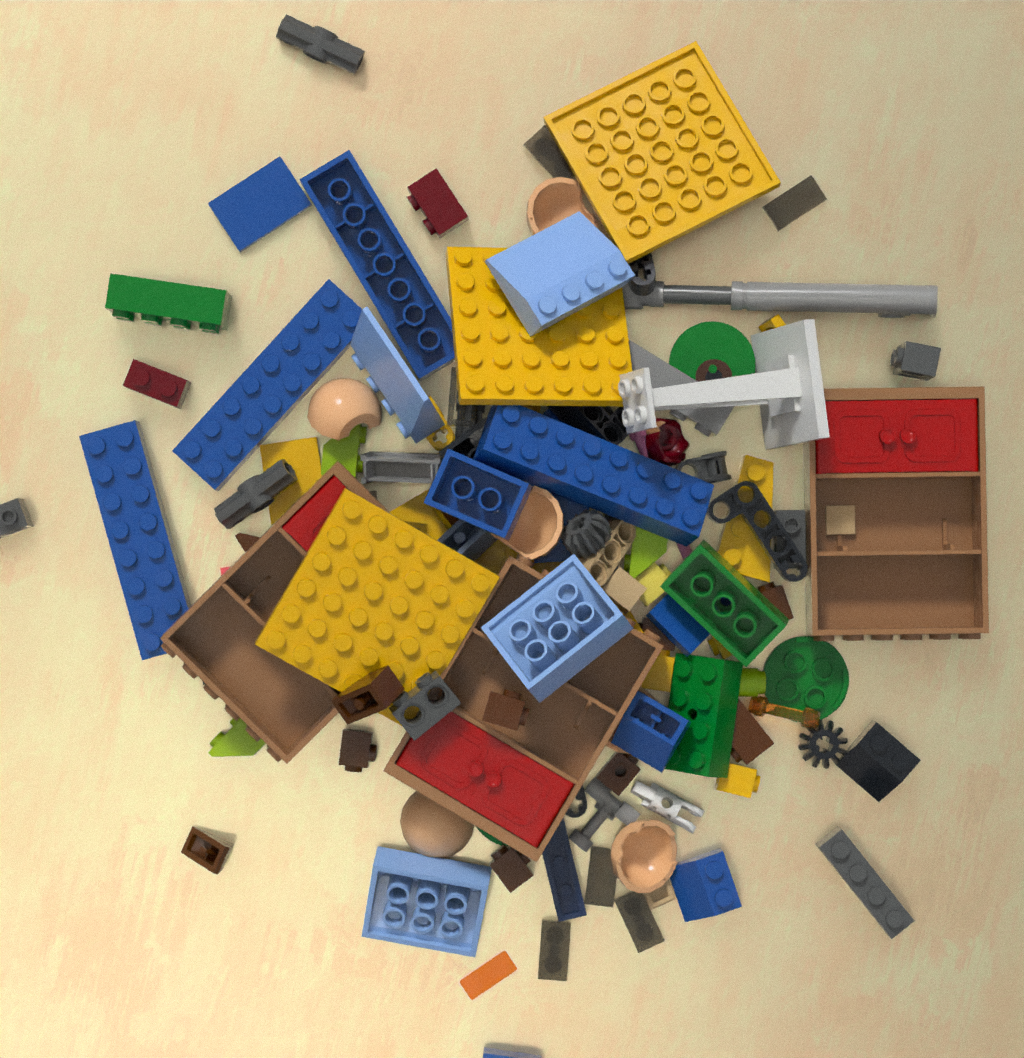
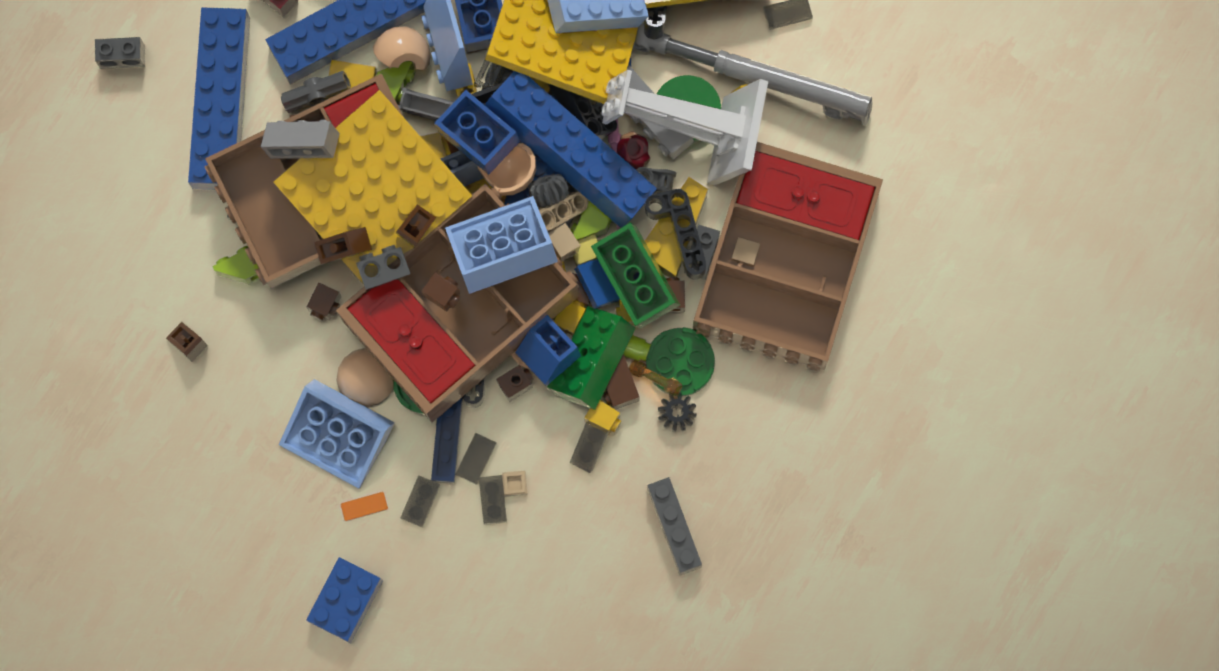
camera: 20 degrees right, 10 degrees down
reddish brown brick [489,845,534,893] -> none
light grey bar [568,777,640,852] -> none
light nougat cylinder [610,819,678,893] -> none
white hinge [631,781,705,834] -> none
blue slope [670,848,742,922] -> none
black slope [835,720,921,802] -> none
dark grey brick [890,341,941,381] -> none
none -> light grey brick [261,120,340,159]
none -> reddish brown slope [396,204,436,247]
none -> clear smoke plate [569,421,609,473]

